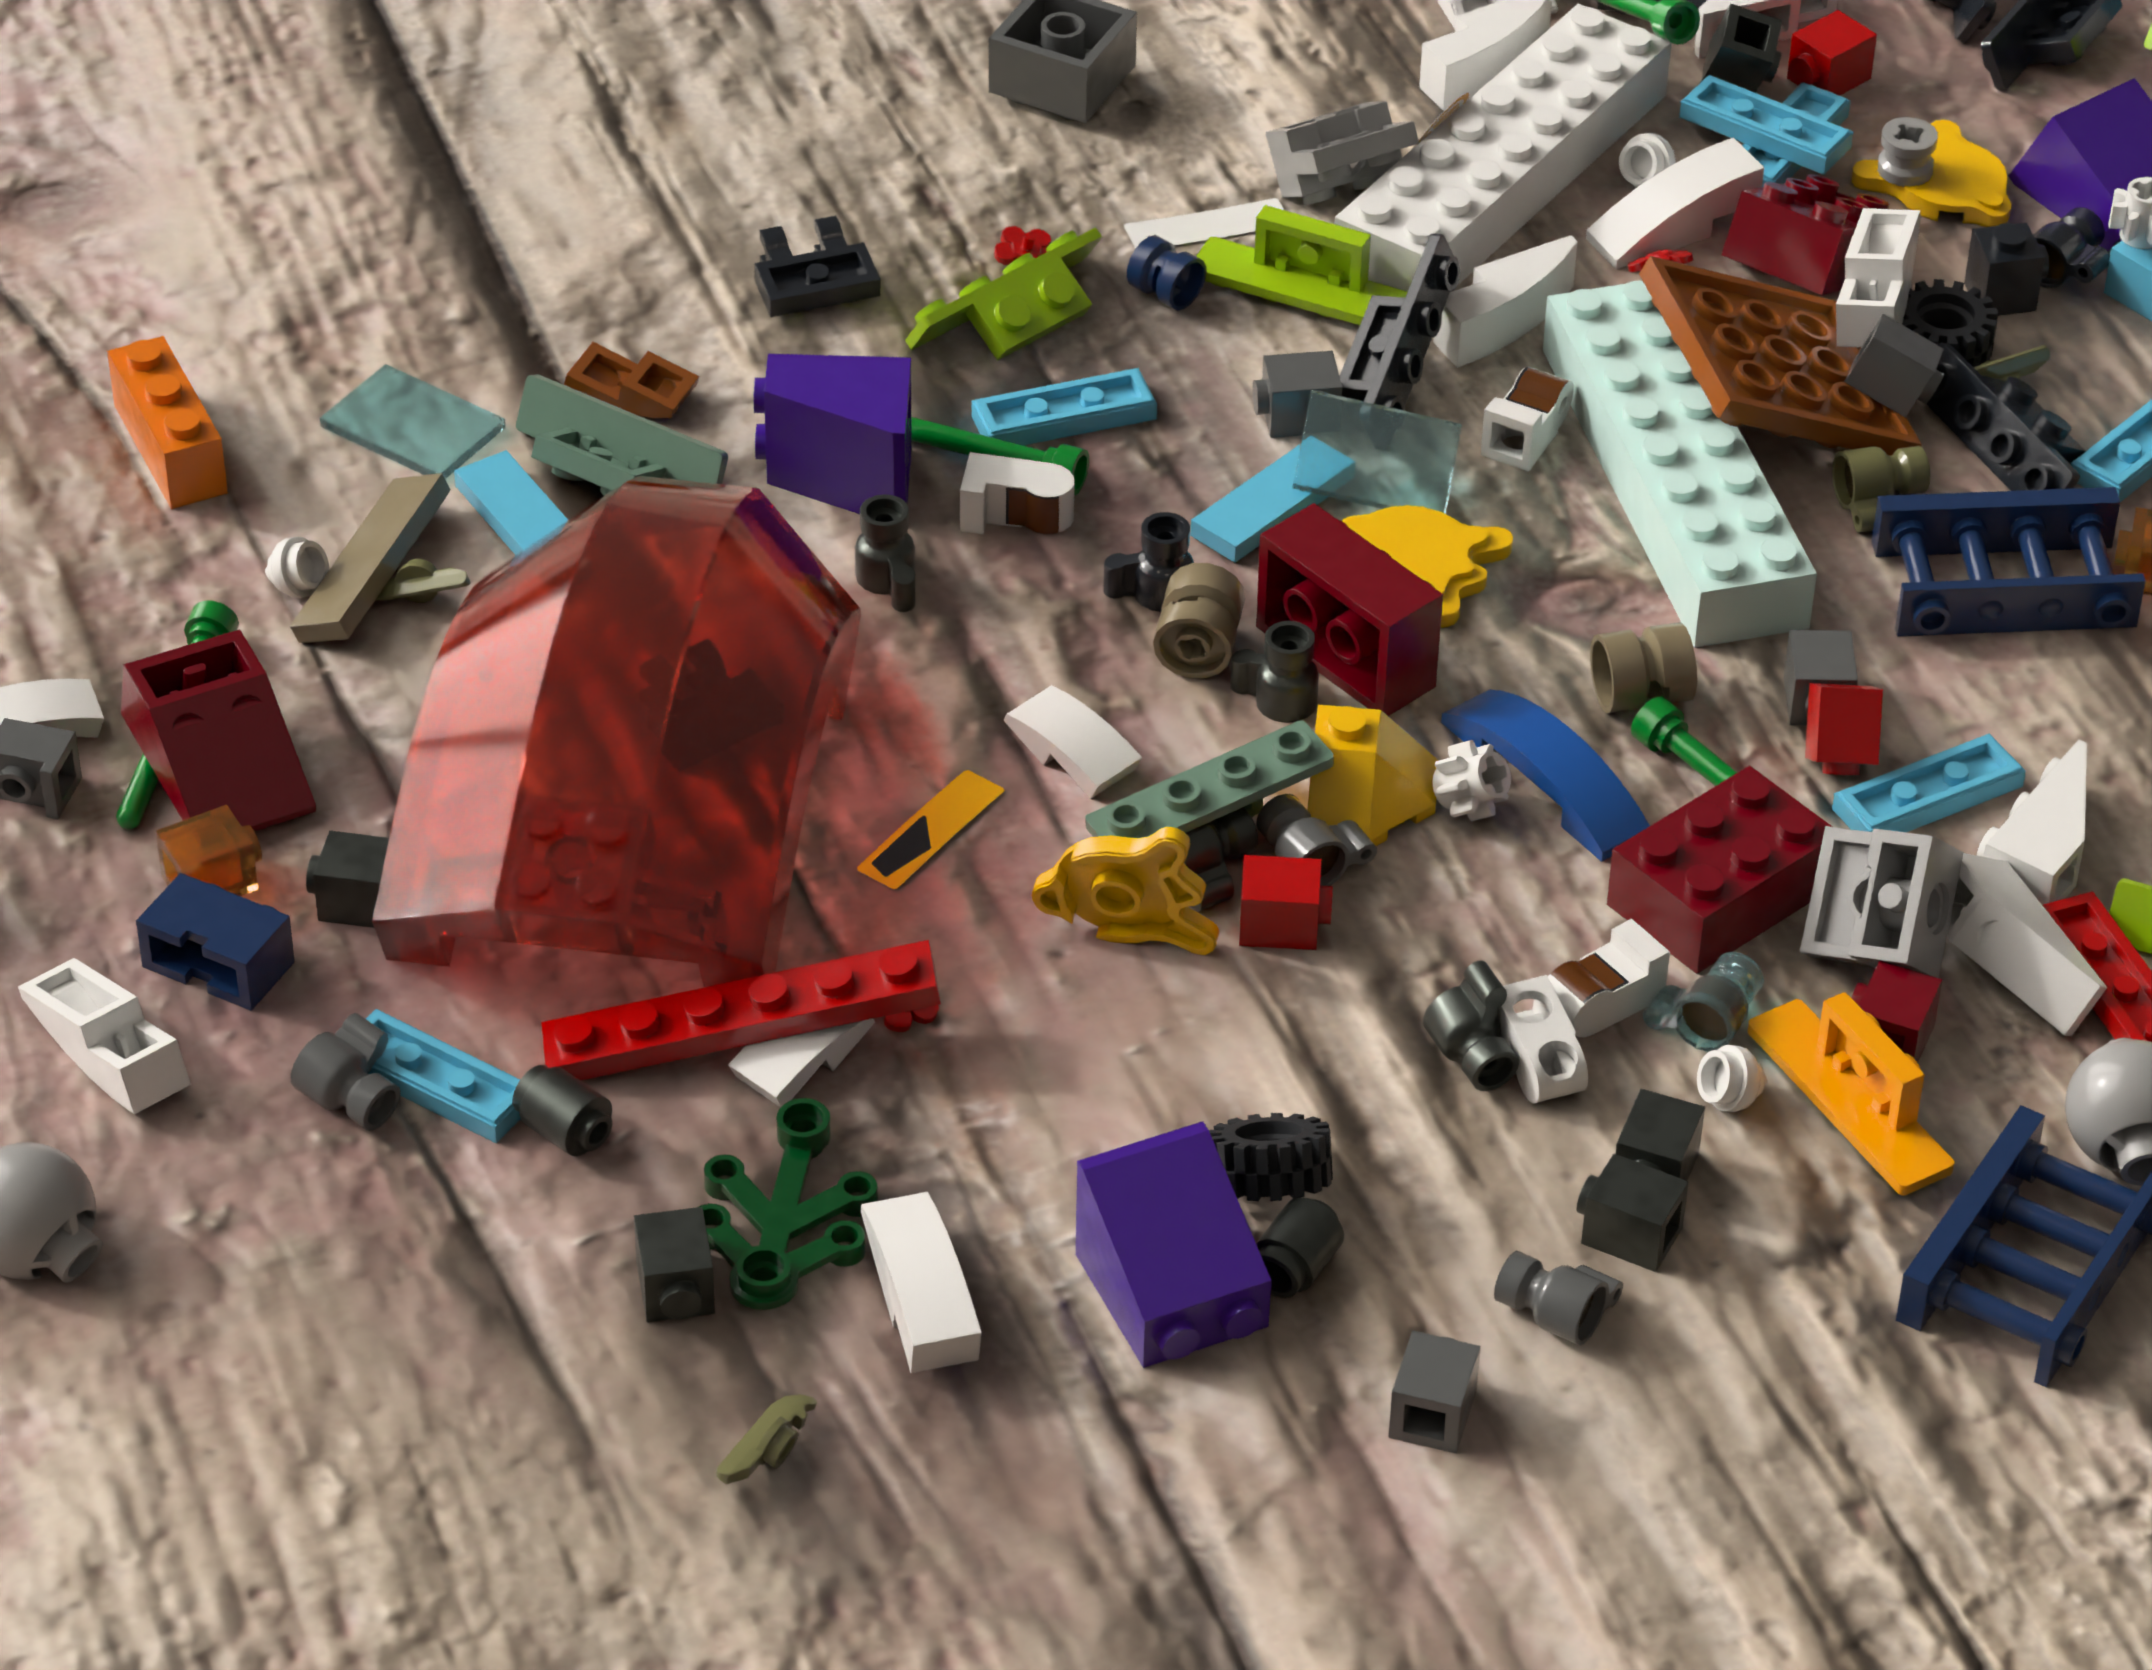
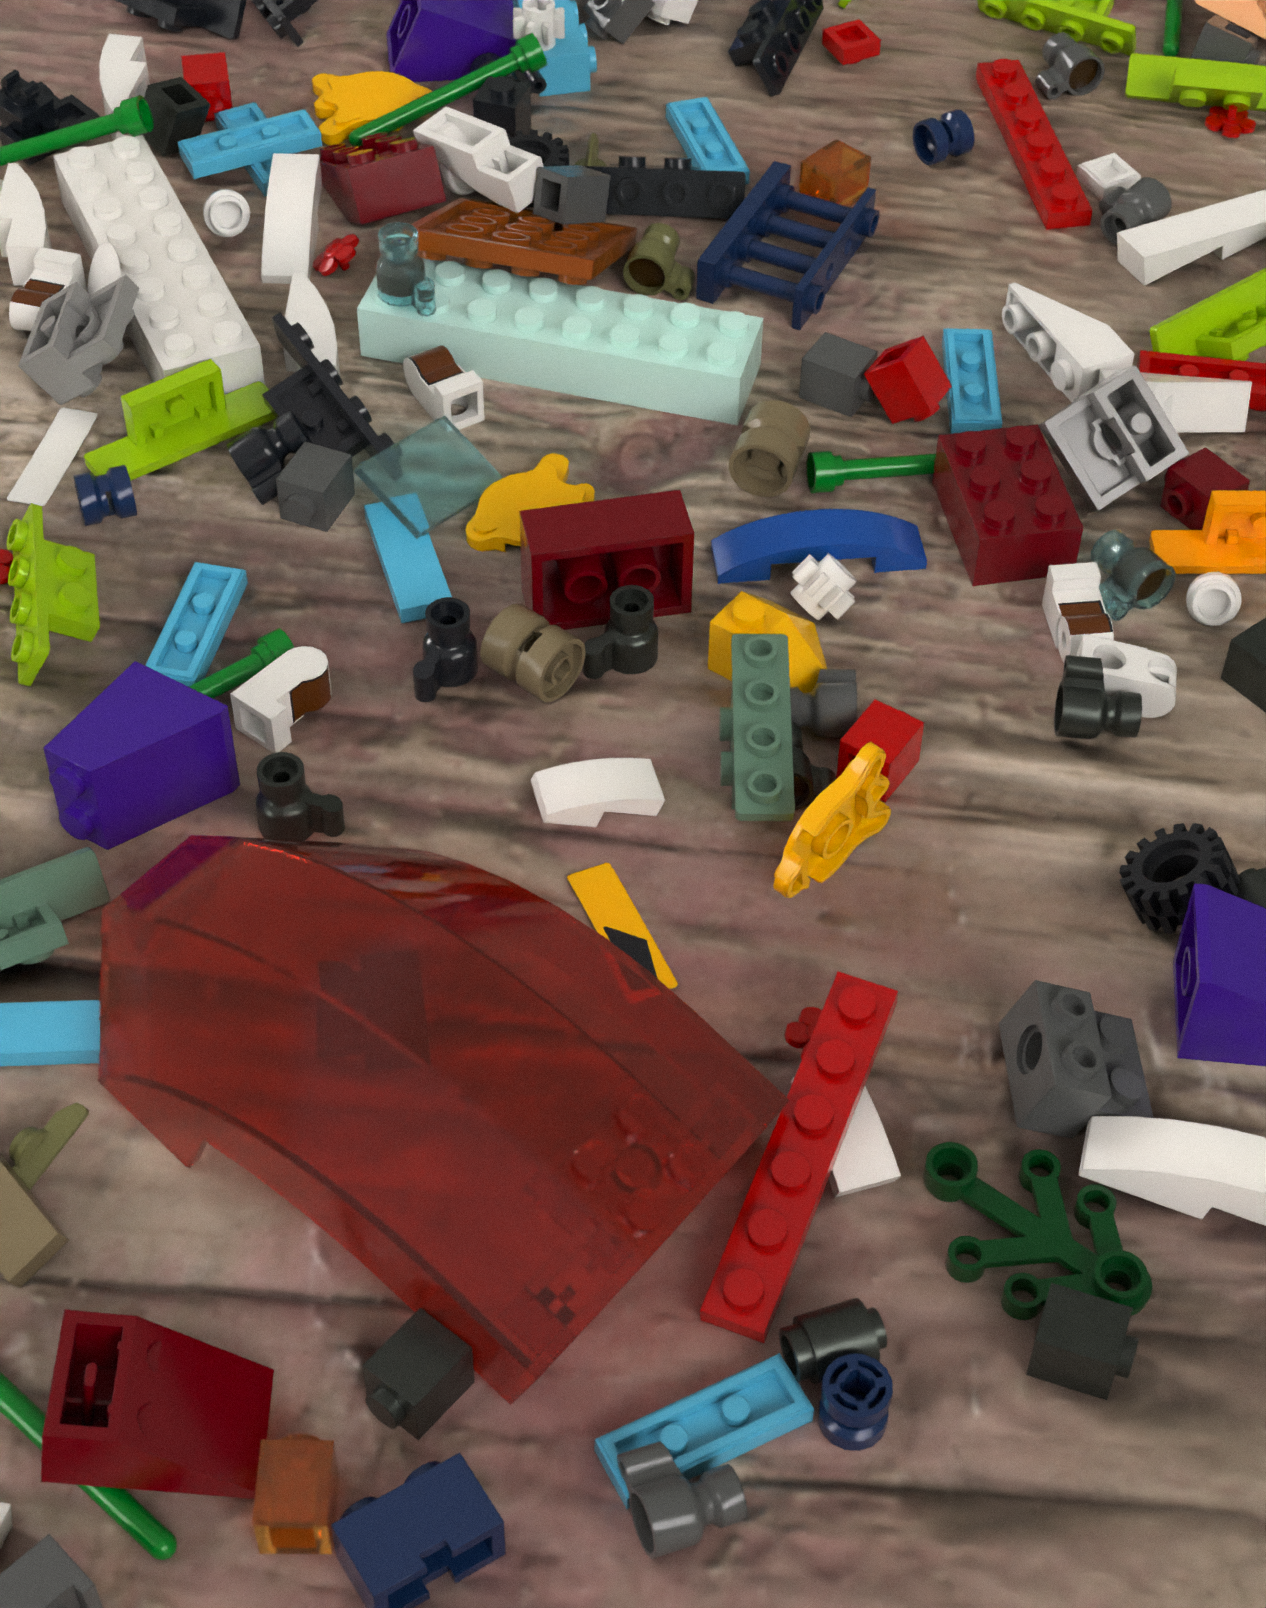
camera: 60 degrees left, 5 degrees up
light grey wheel [1877,117,1938,187] -> none
none -> white leg [9,247,88,331]
none -> black piece [226,410,312,505]
none -> green piece [348,33,547,146]
none -> clear light blue piece [376,222,436,316]
none -> dark blue wheel [818,1354,893,1451]
none -> dark grey brick [999,980,1153,1139]

